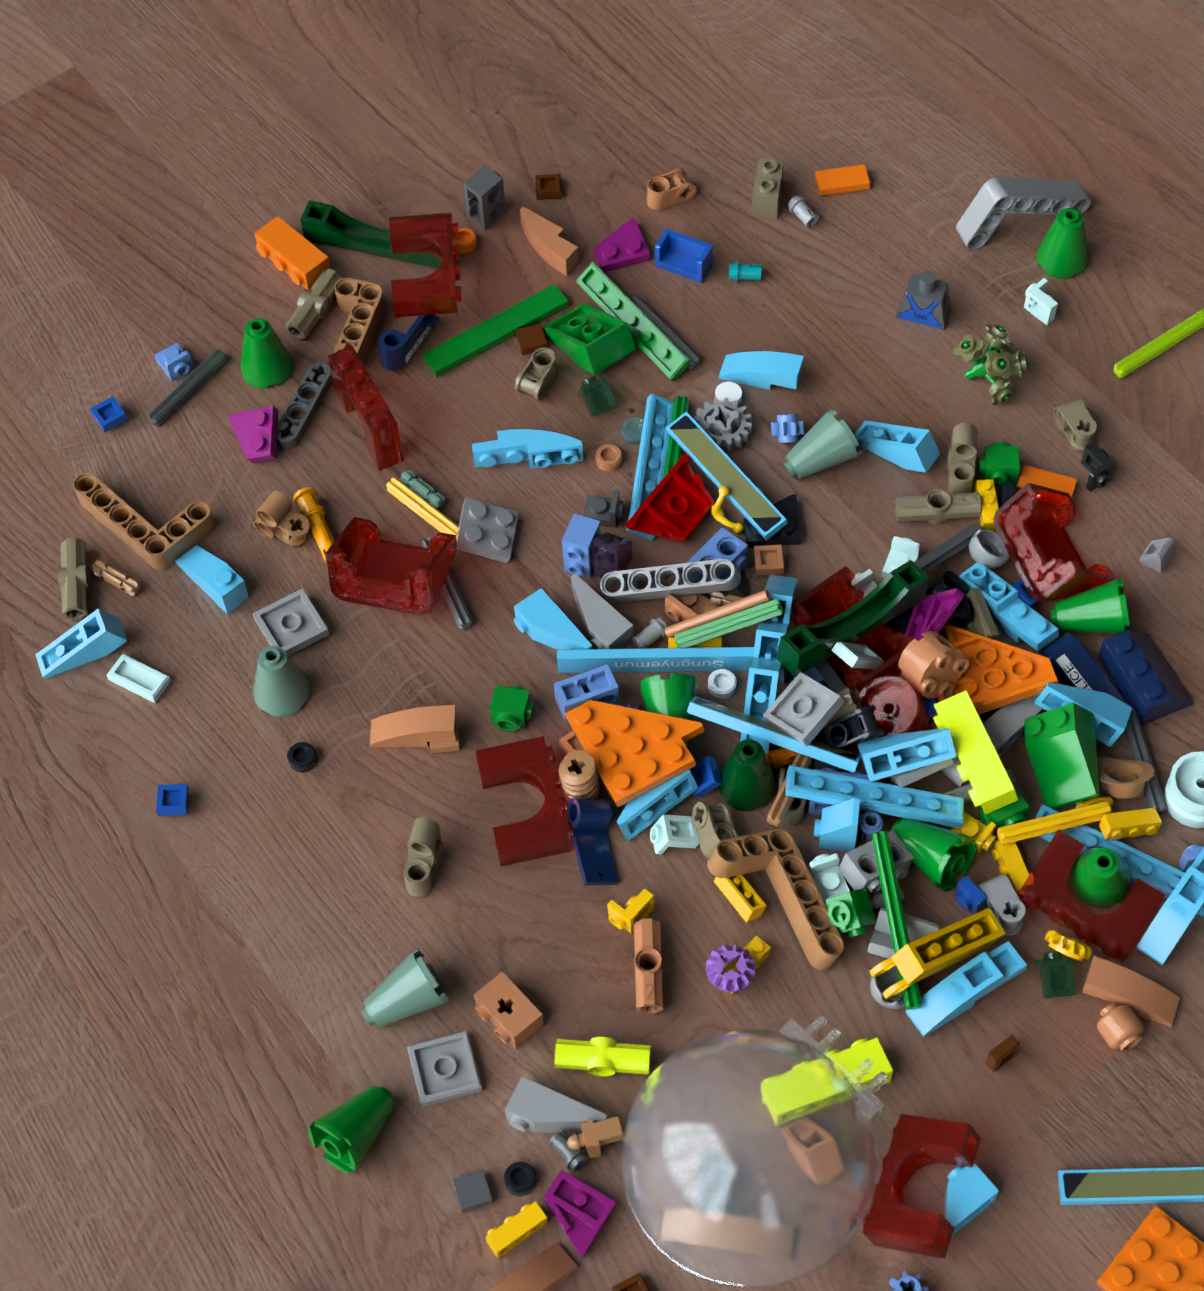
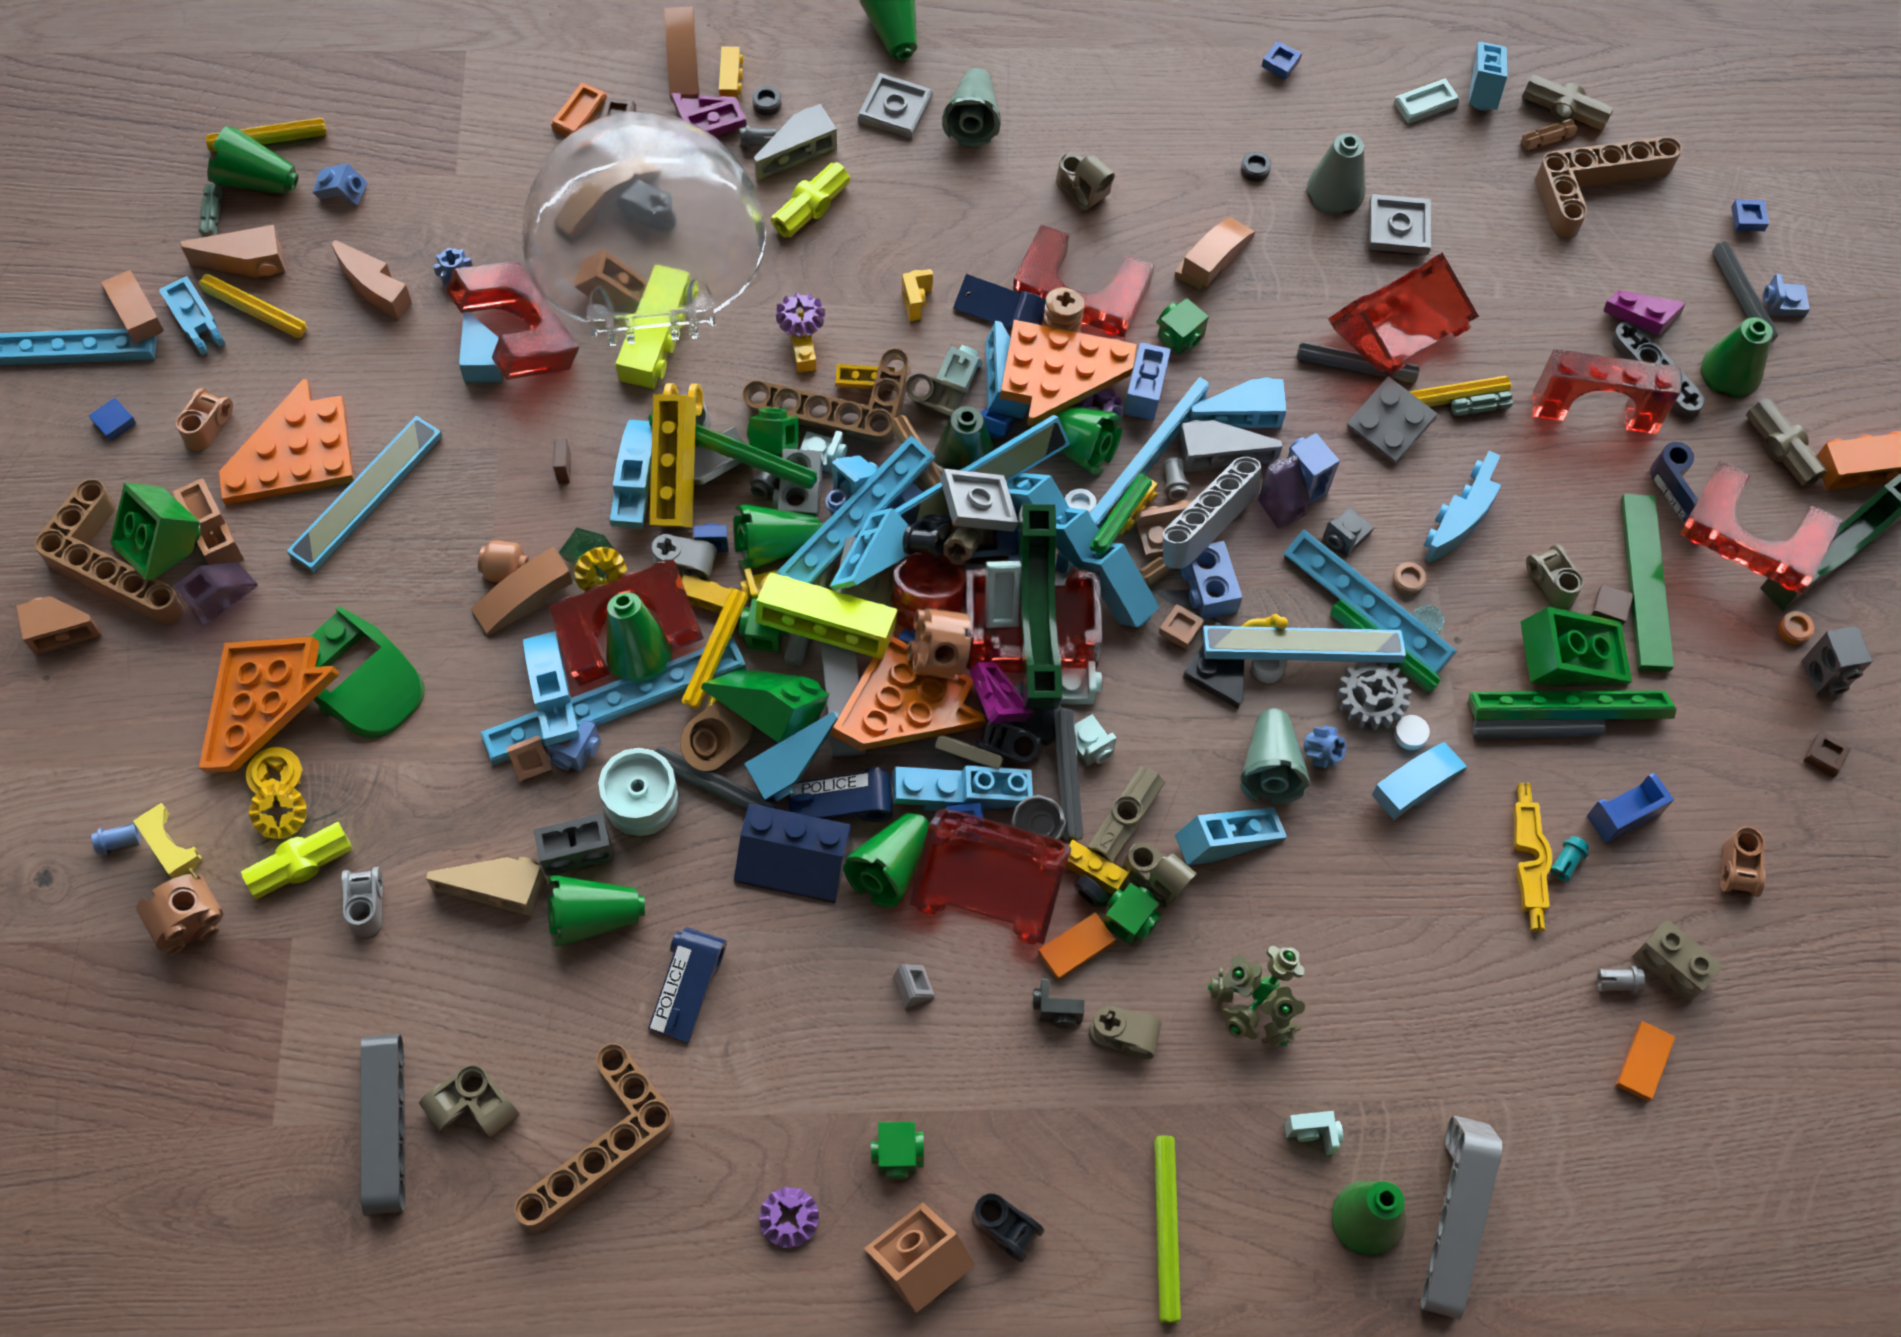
camera: 120 degrees right, 5 degrees up
medium azure slope [175,545,249,614] -> none
medium nougat piece [254,490,309,547] -> none
light orange pin [293,487,342,565] -> none
medium nougat beam [334,278,385,378] -> none
dark grey tile [452,1170,493,1213] -> none
nougat brick [474,971,544,1049] -> none
nougat slope [520,207,579,276] -> none
medium nougat piece [567,1116,624,1158] -> none
clear green bracket [577,376,617,417] -> none
magenta wing [593,218,650,272] -> none
red wing [625,453,715,543] -> none
nougat piece [634,918,663,1015] -> none
nougat bar [665,589,771,638] -> none
dark grey torso [896,271,951,330] -> none
yellow piece [1099,808,1162,840] -> none
none -> yellow piece [1512,783,1552,933]

